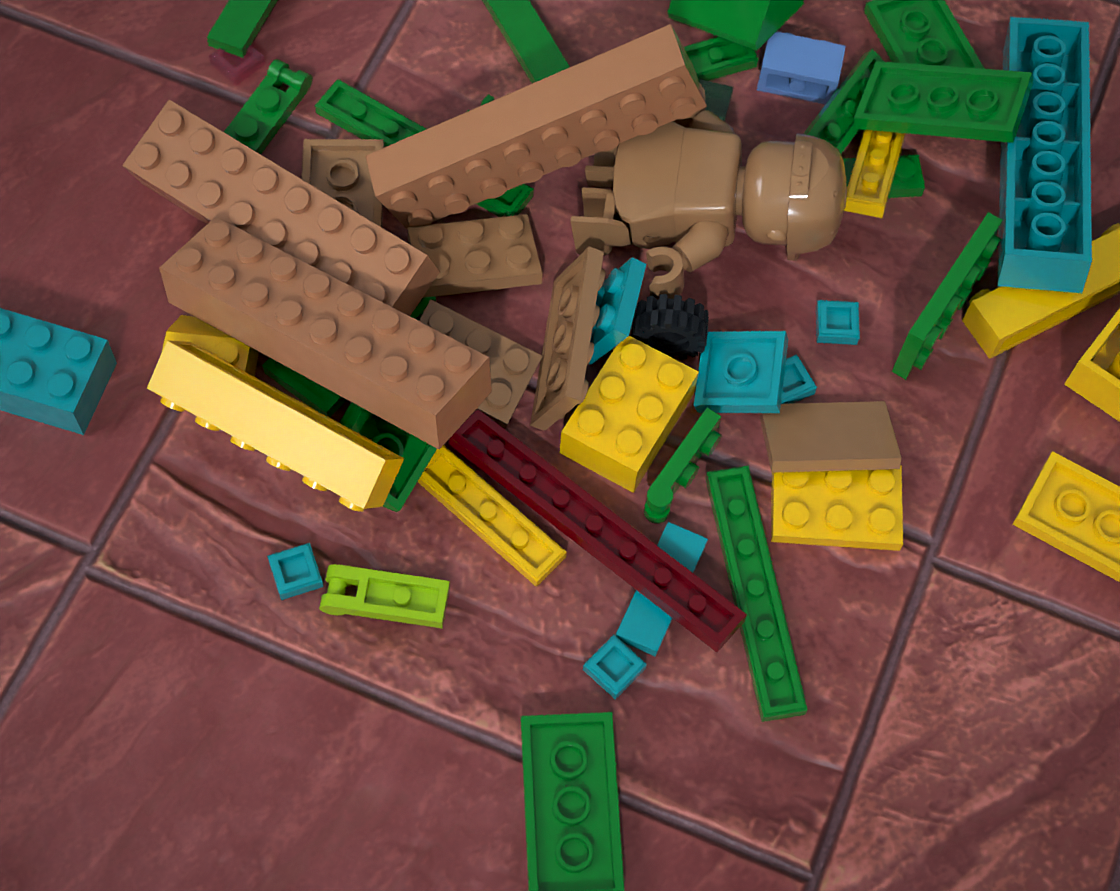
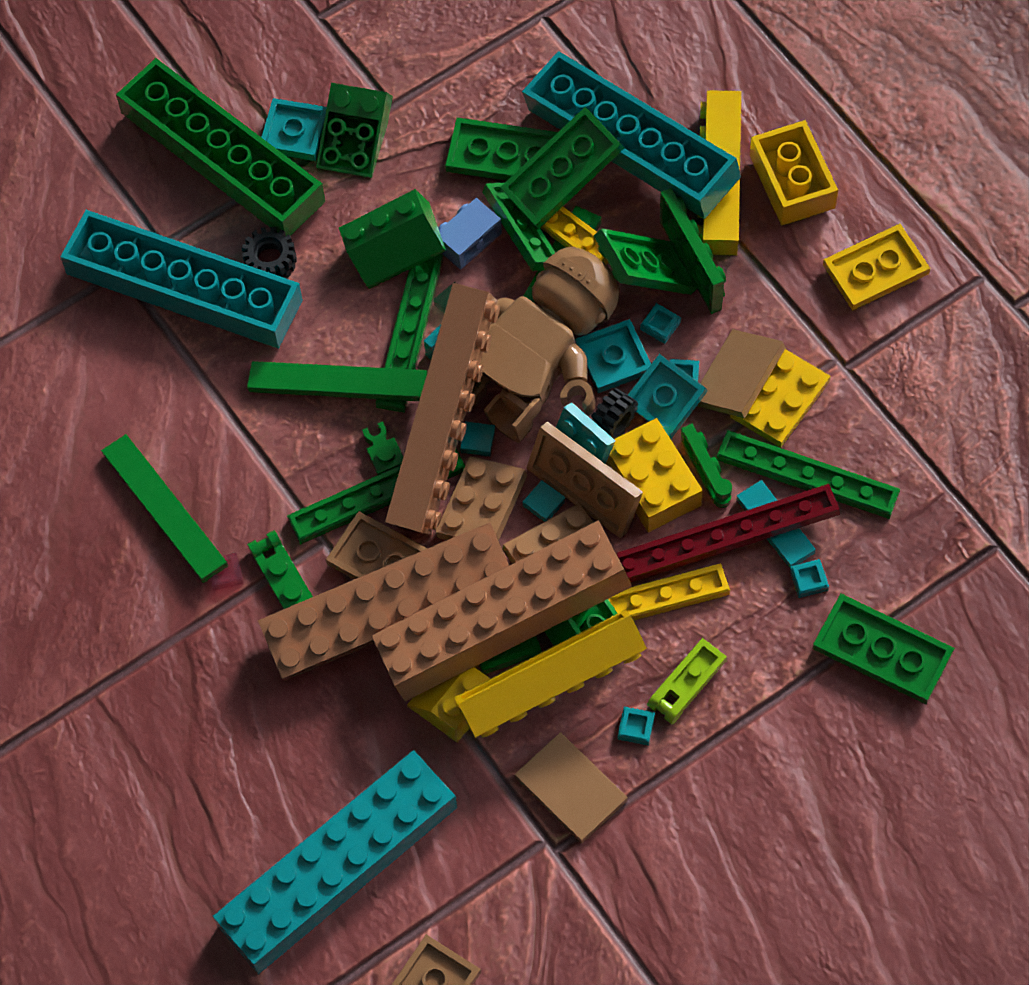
camera: 50 degrees left, 0 degrees up
none -> teal tile [460,421,495,457]
none -> medium nougat tile [515,732,628,844]
none -> teal tile [522,480,566,522]
none -> teal plate [575,319,651,393]
none -> green plate [594,228,699,295]

